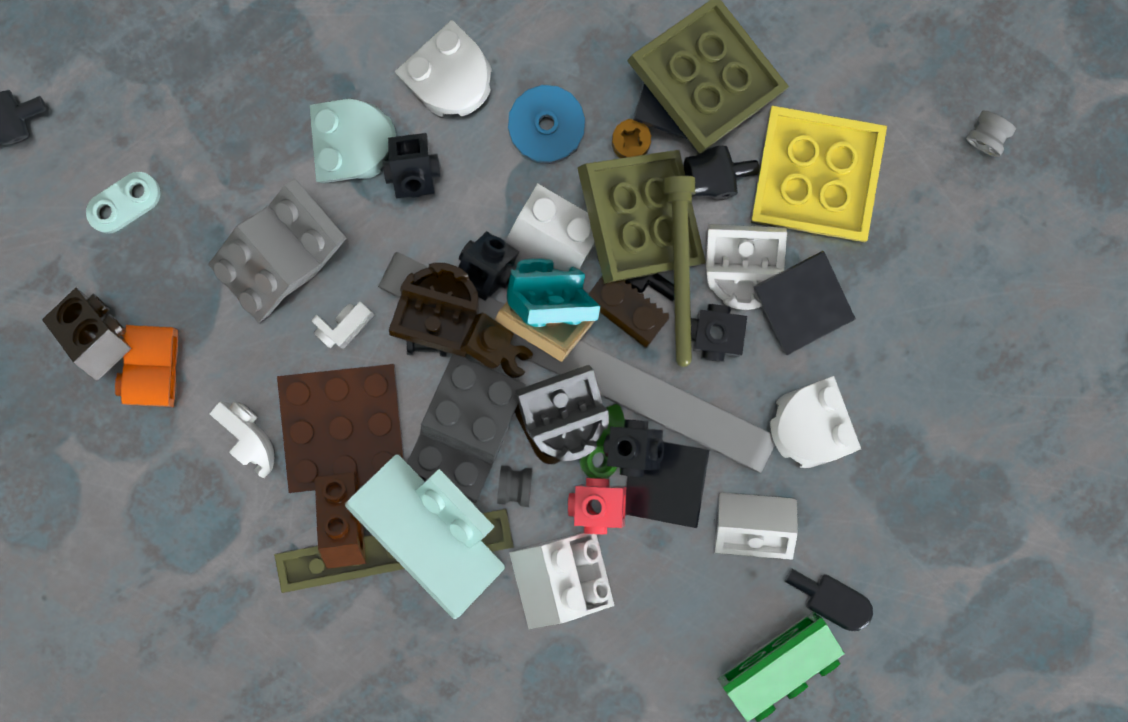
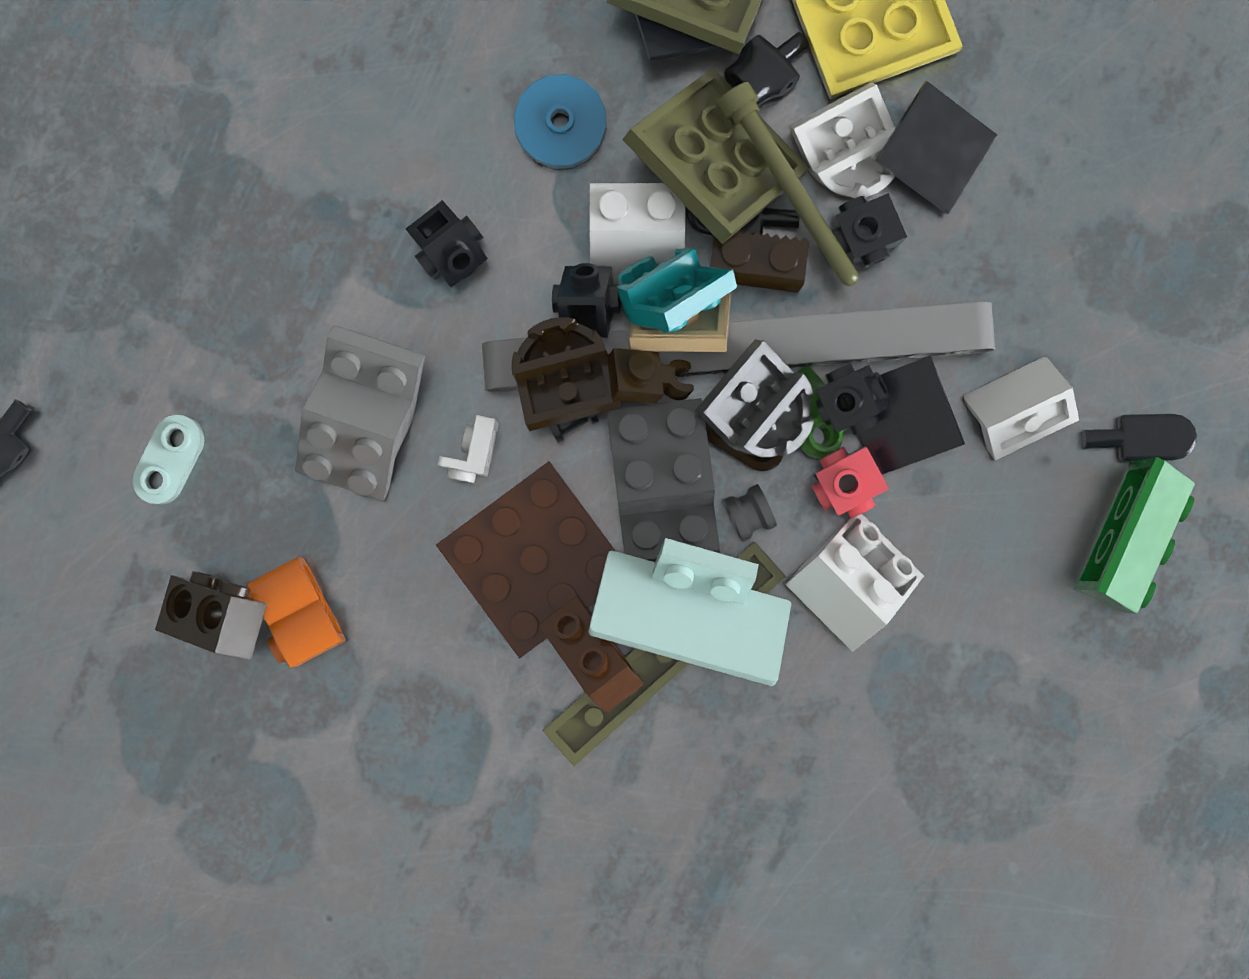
camera: 35 degrees left, 0 degrees up
white slope [209,401,274,478] -> none
light aqua slope [310,99,396,183] -> none
white slope [395,20,492,117] -> none
pearl gold wheel [612,119,651,158] -> none
white slope [770,376,861,468] -> none

